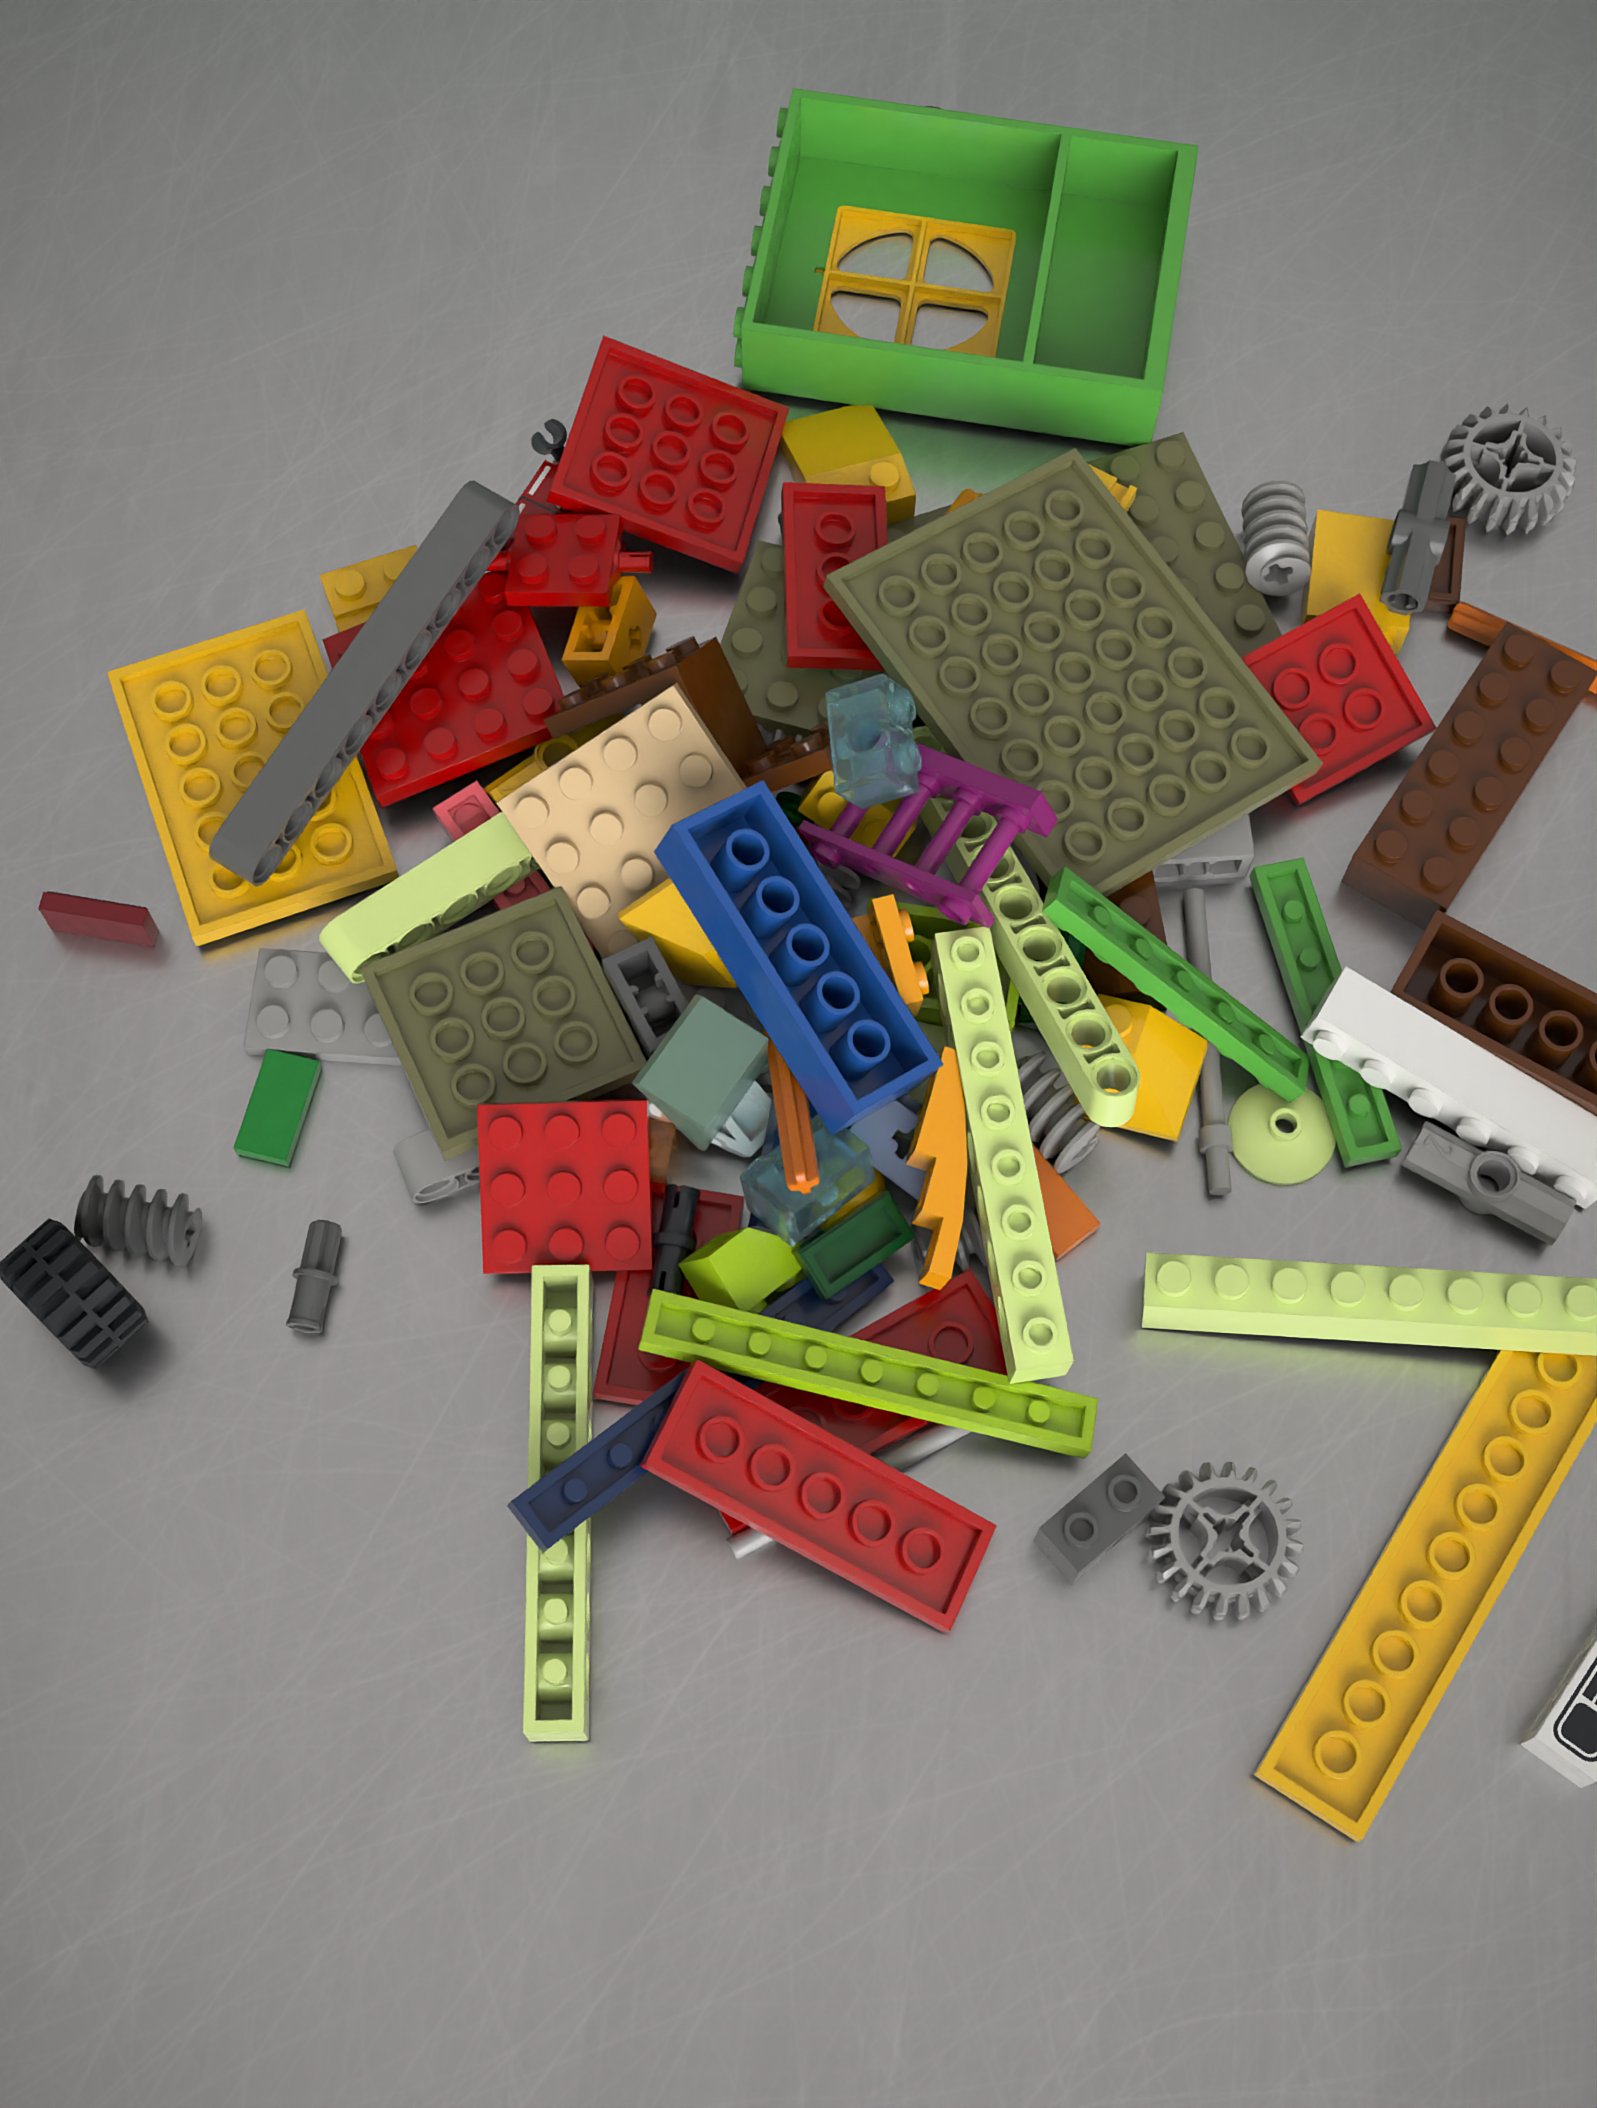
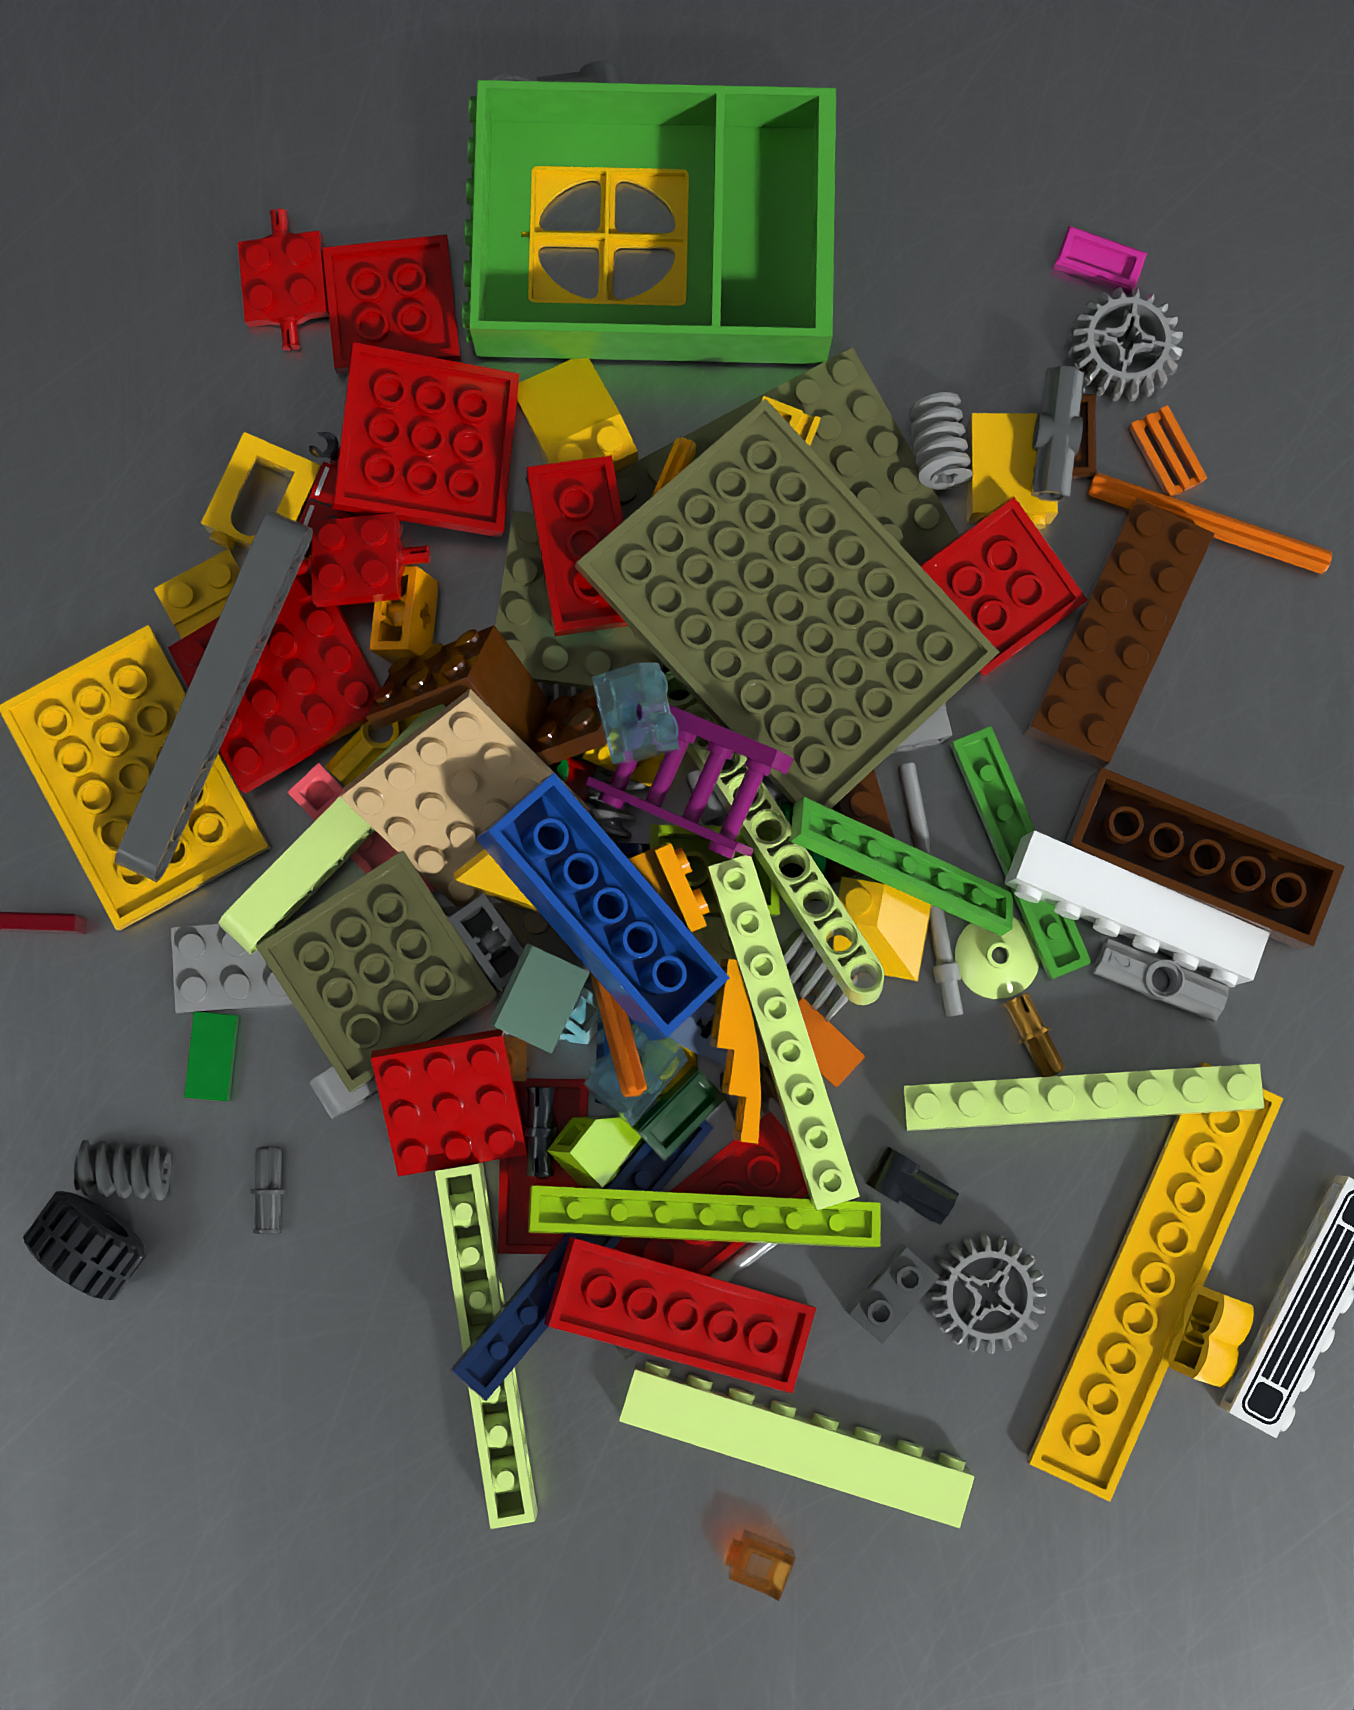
camera: 10 degrees left, 15 degrees up
none -> yellow panel [201,432,321,551]
none -> red plate [238,208,329,351]
none -> red plate [322,234,461,374]
none -> yellowish green brick [619,1361,975,1528]
none -> clear orange window [724,1529,796,1601]
none -> black piece [865,1146,959,1225]
none -> pearl gold axle [1004,992,1065,1077]
none -> dark pink tile [1053,226,1147,295]
none -> orange tile [1128,405,1208,497]
none -> yellow brick [1169,1285,1254,1388]

